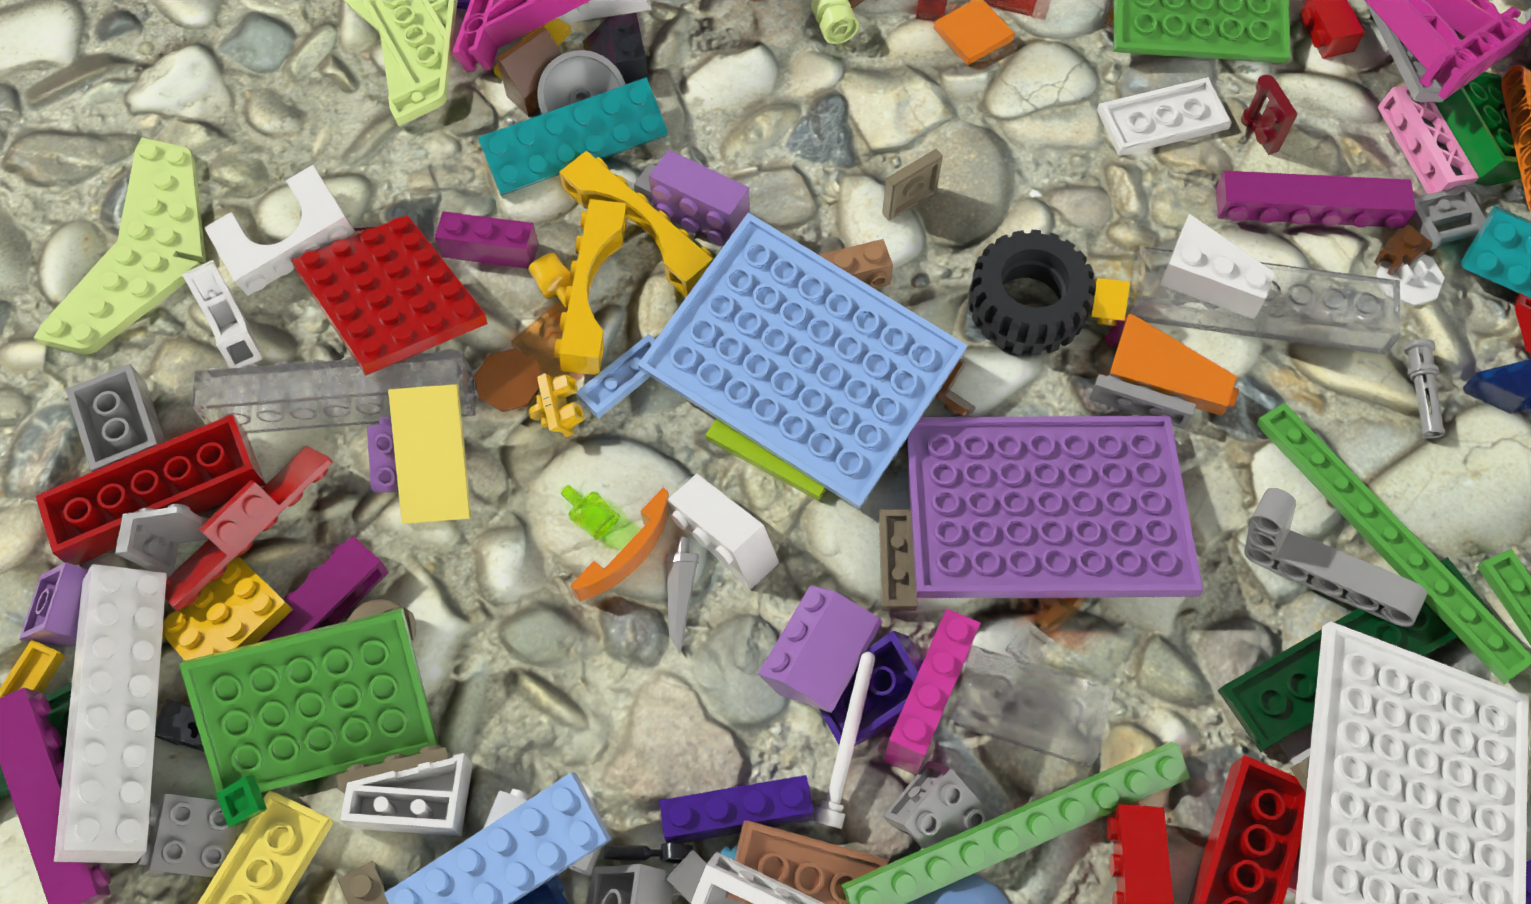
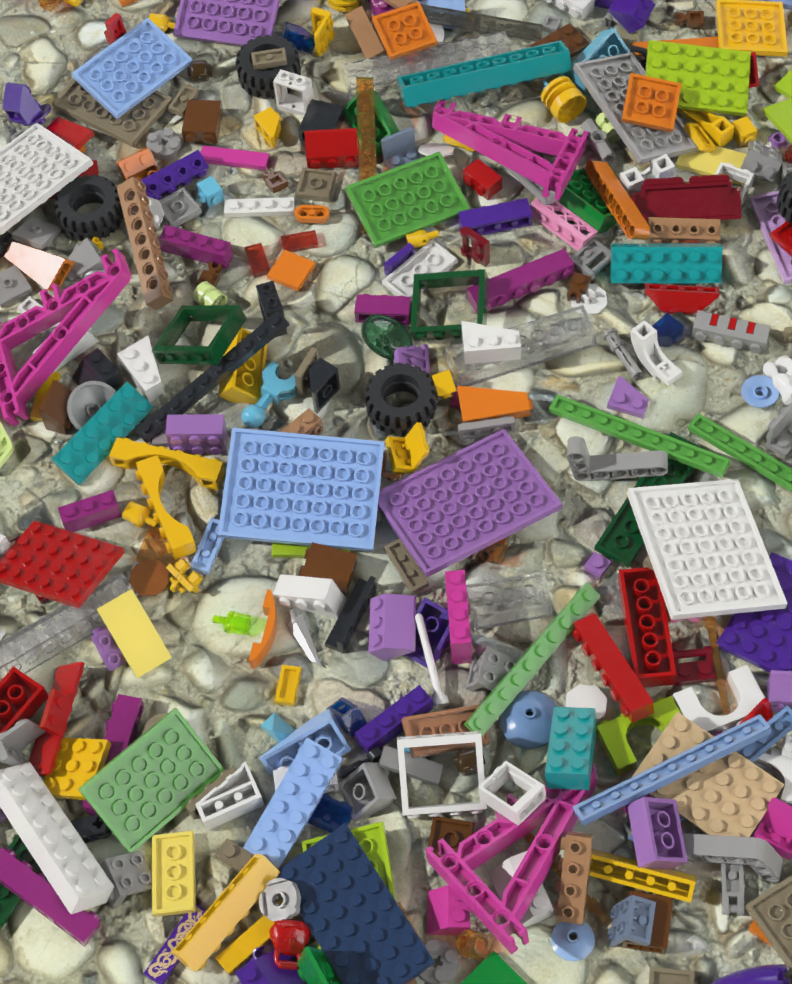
camera: 25 degrees left, 5 degrees down
green plate [216,776,267,828] -> none
none -> white wedge [117,336,165,402]
none -> black plate [135,311,290,443]
none -> dark green window [152,305,247,365]
none -> yellow slope [218,327,268,404]
none -> medium azure piece [241,361,297,428]
none -> black window [256,281,287,337]
none -> light blue wedge [260,709,352,775]
none -> medium azure slope [260,712,295,743]
none -> yellow tile [274,665,302,707]
none -> reddish brown brick [298,542,358,596]
none -> black slope [309,357,341,414]
none -> black fence [325,576,377,654]
none -> clear blue slope [326,697,367,737]
none -> magenta brick [354,294,411,325]
none -> clear green dish [361,314,412,360]
none -> dark purple tile [384,243,414,276]
none -> yellow bracket [385,422,429,474]
none -> medium lavender wing [394,344,430,374]
none -> yellow piece [406,230,439,248]
none -> dark green window [410,269,489,342]
none -> dark purple brick [458,198,532,236]
none -> medium lavender plate [584,552,611,579]
none -> medium lavender wing [607,376,649,419]
none -> white arch [630,320,682,386]

